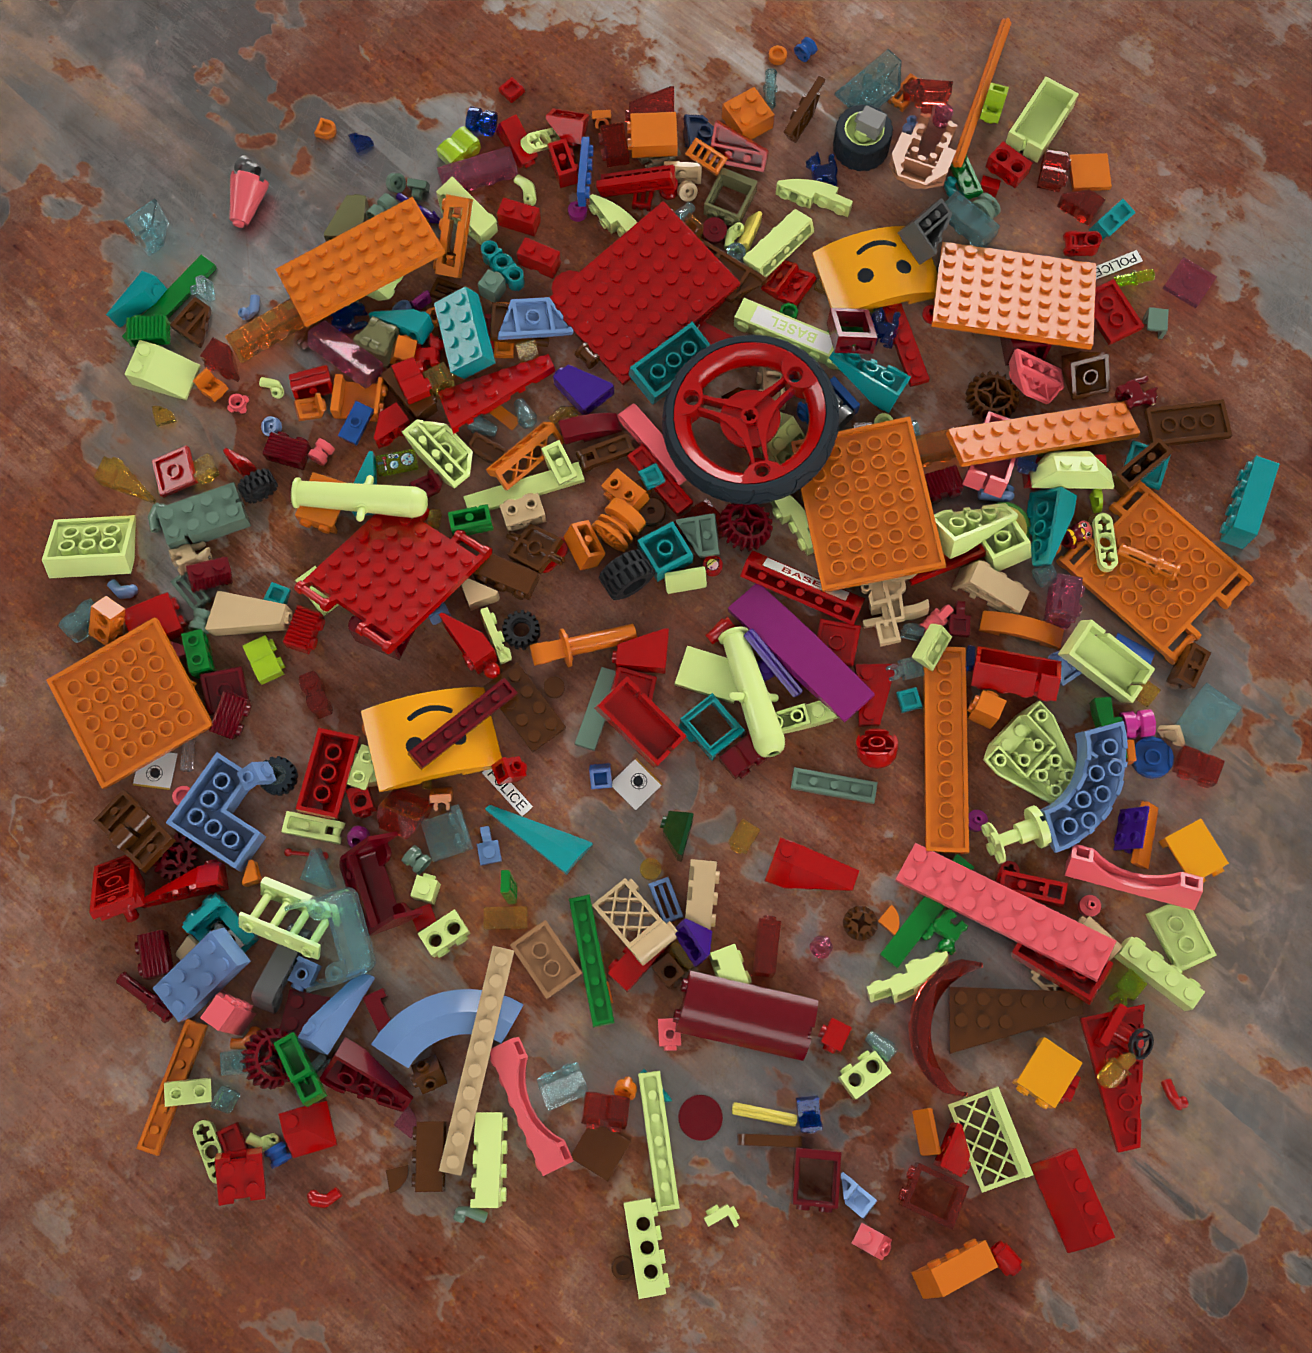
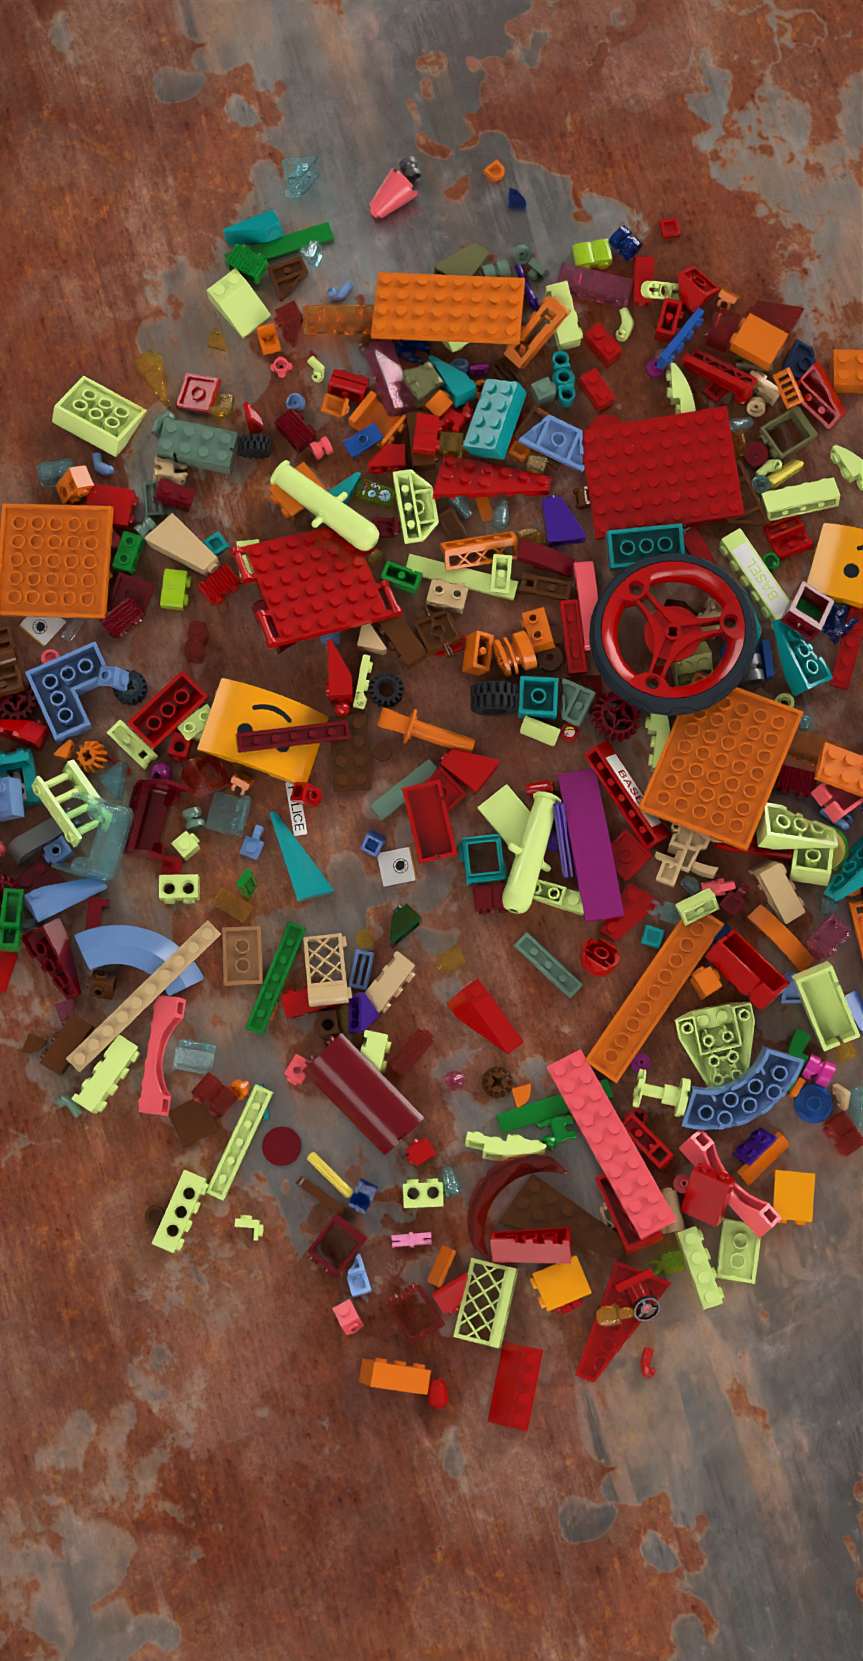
camera: 30 degrees right, 5 degrees up
teal tile [638,463,665,491] -> none
none -> orange gear [75,741,108,773]
none -> bright pink pin [391,1232,432,1248]
none -> wedge [490,1227,573,1264]
none -> red brick [680,1164,735,1227]

